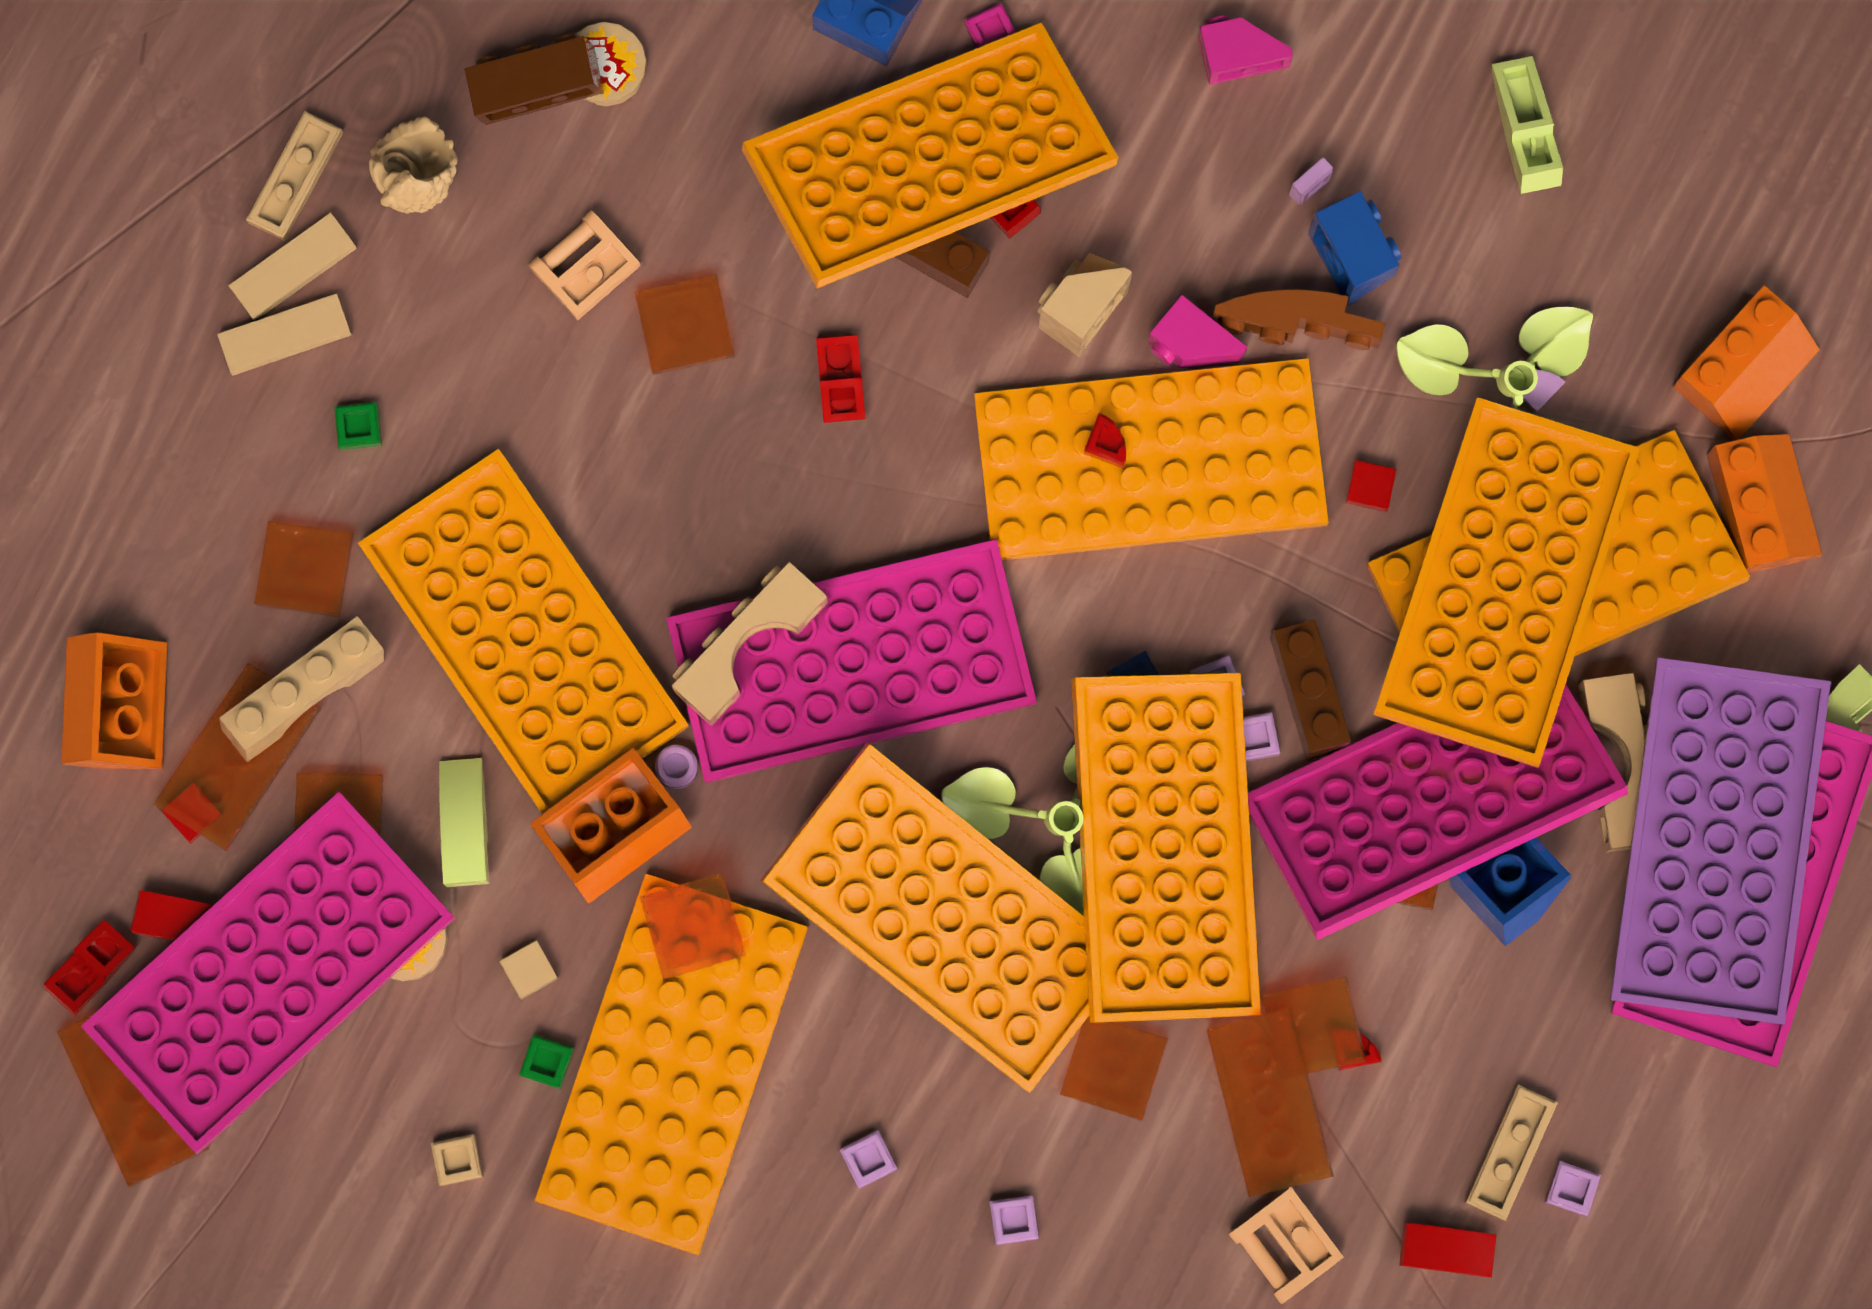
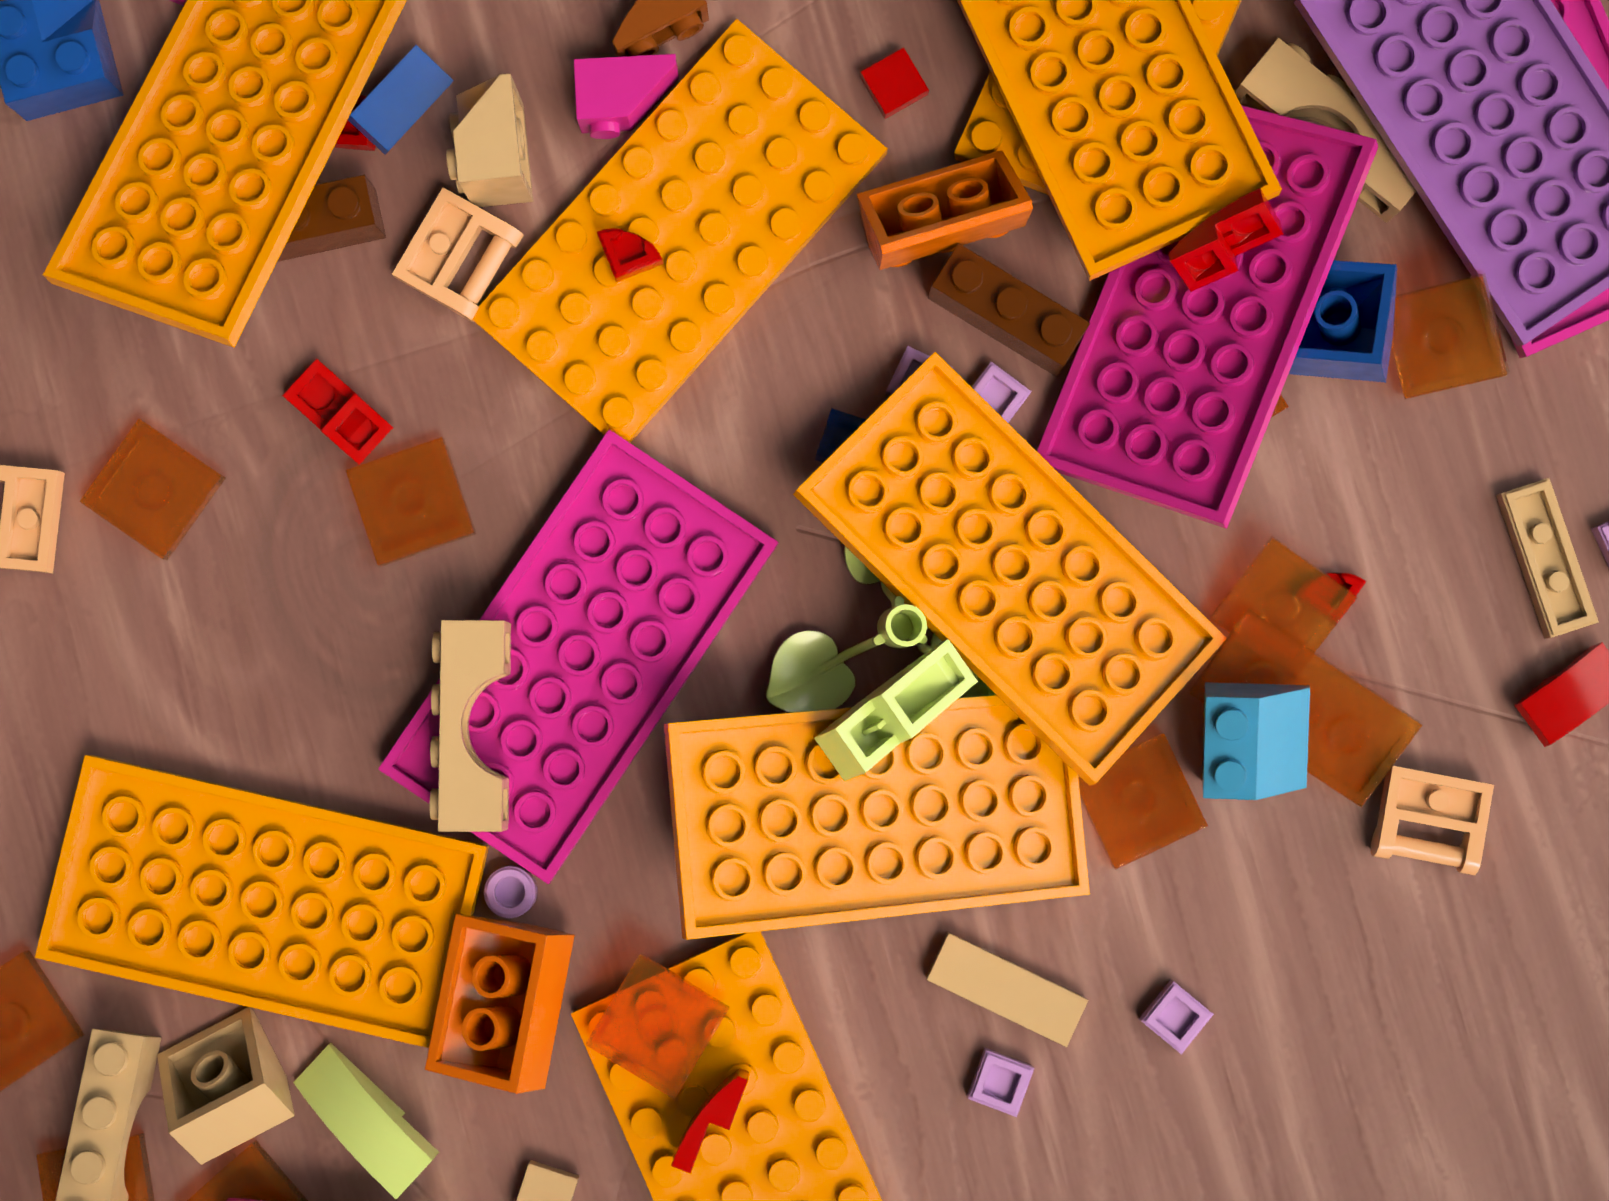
camera: 45 degrees left, 5 degrees up
none -> tan slope [157,1007,295,1165]
none -> clear orange tile [346,437,477,567]
none -> blue tile [348,45,454,155]
none -> light nougat plate [392,187,524,322]
none -> red slope [671,1068,749,1174]
none -> yellowish green slope [814,639,978,781]
none -> orange slope [857,150,1033,270]
none -> tan tile [926,932,1089,1047]
none -> red slope [1168,188,1284,292]
none -> dark azure slope [1202,682,1310,800]
none -> clear orange tile [1391,273,1510,399]

